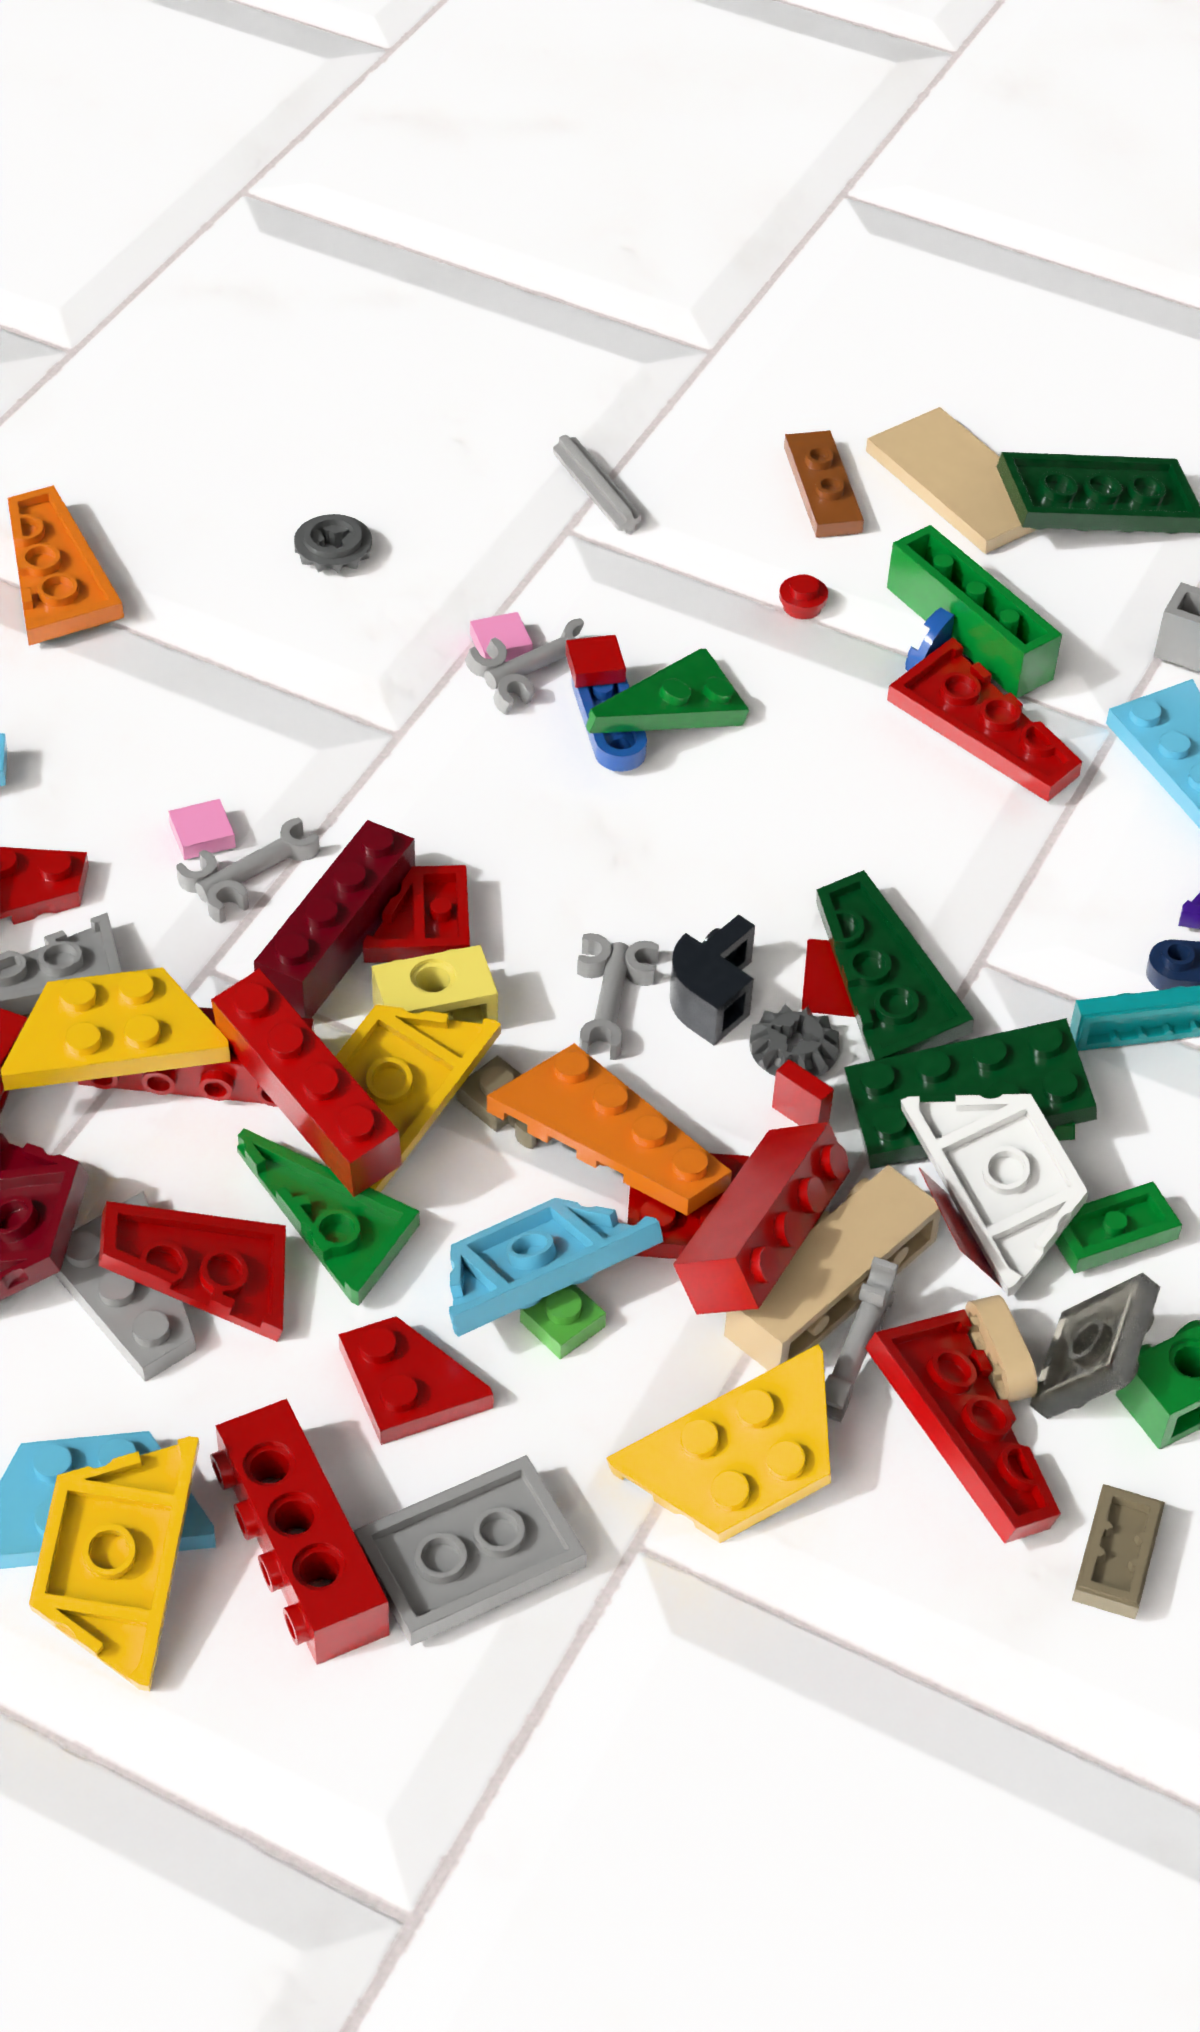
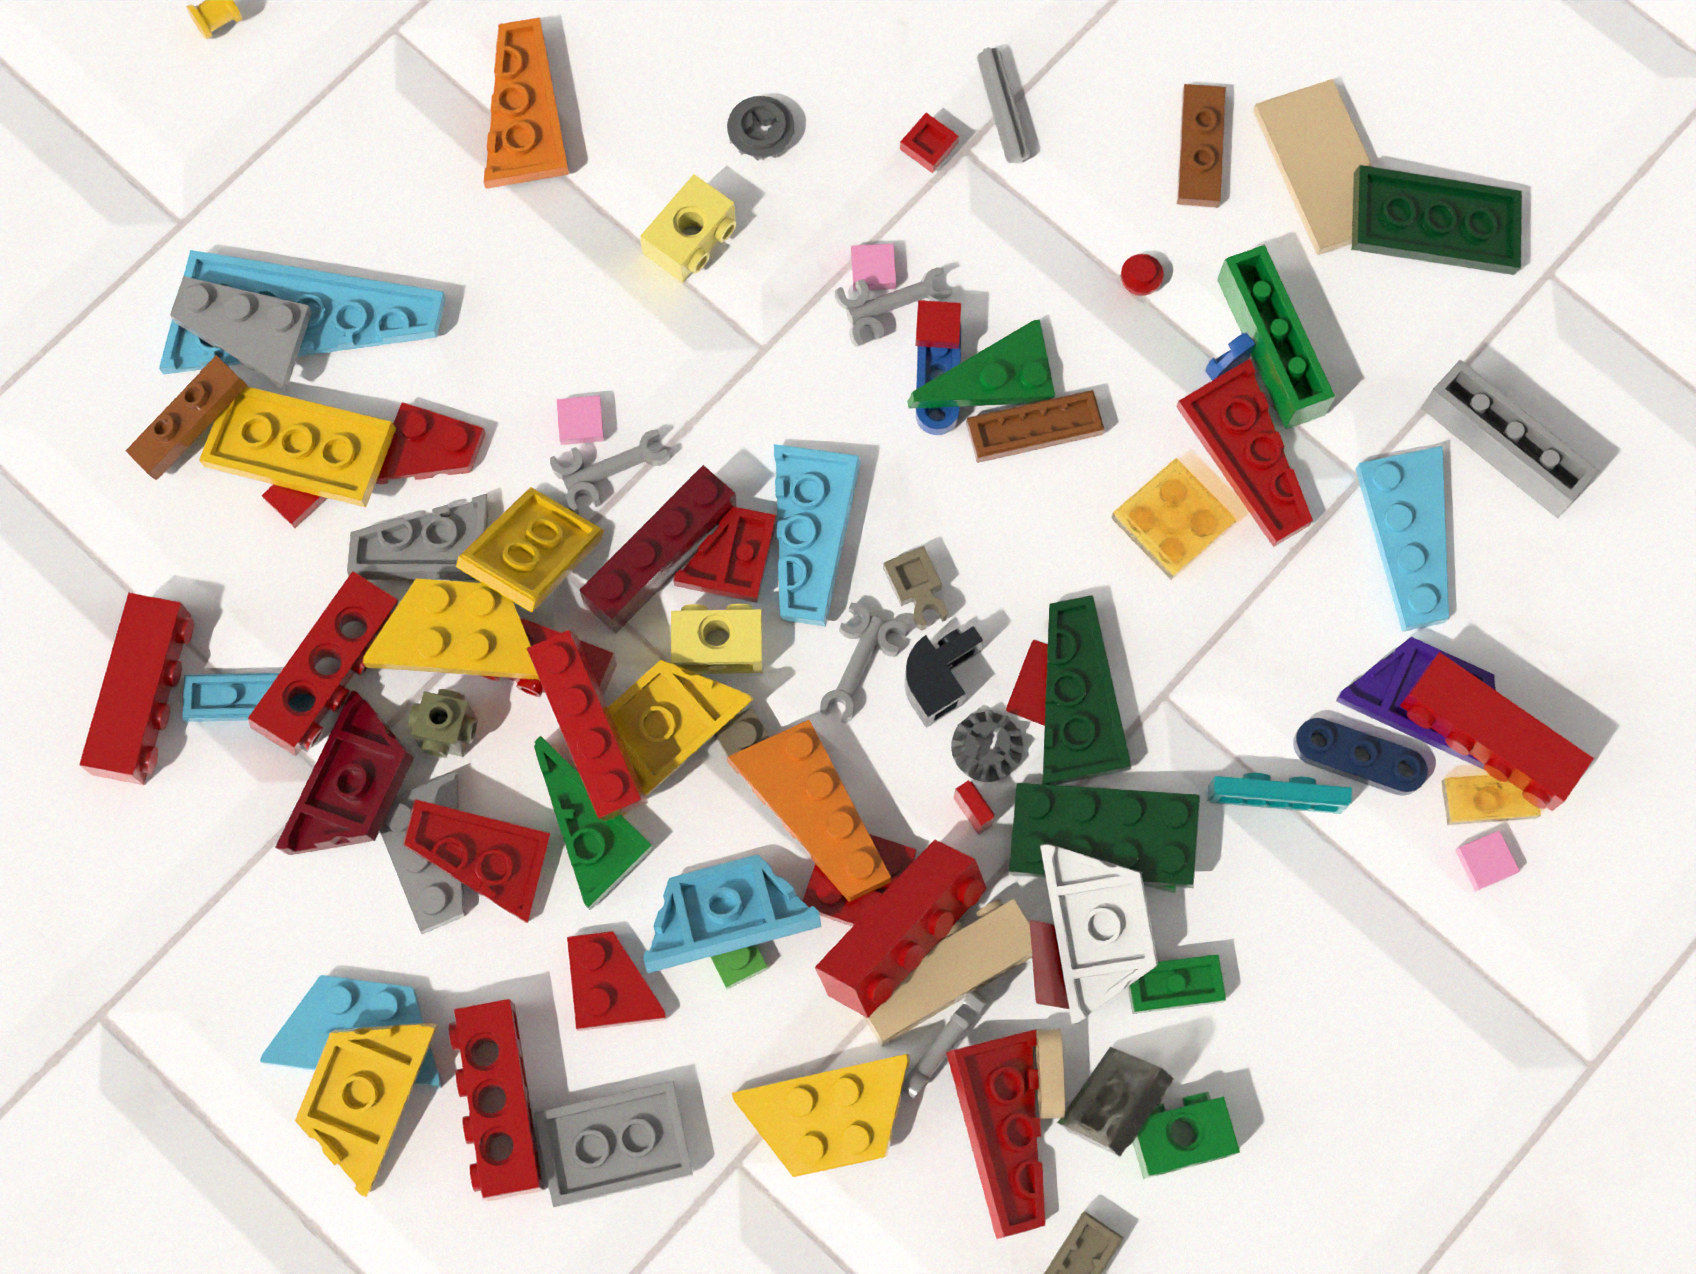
camera: 15 degrees right, 25 degrees up
none -> olive brick [408,689,478,758]
none -> yellow tile [456,487,604,613]
none -> light yellow brick [640,174,736,283]
none -> medium azure wing [774,444,861,627]
none -> dark tan plate [883,546,948,631]
none -> red plate [899,112,959,174]
none -> dark orange plate [966,390,1105,463]
none -> clear yellow plate [1111,457,1237,581]

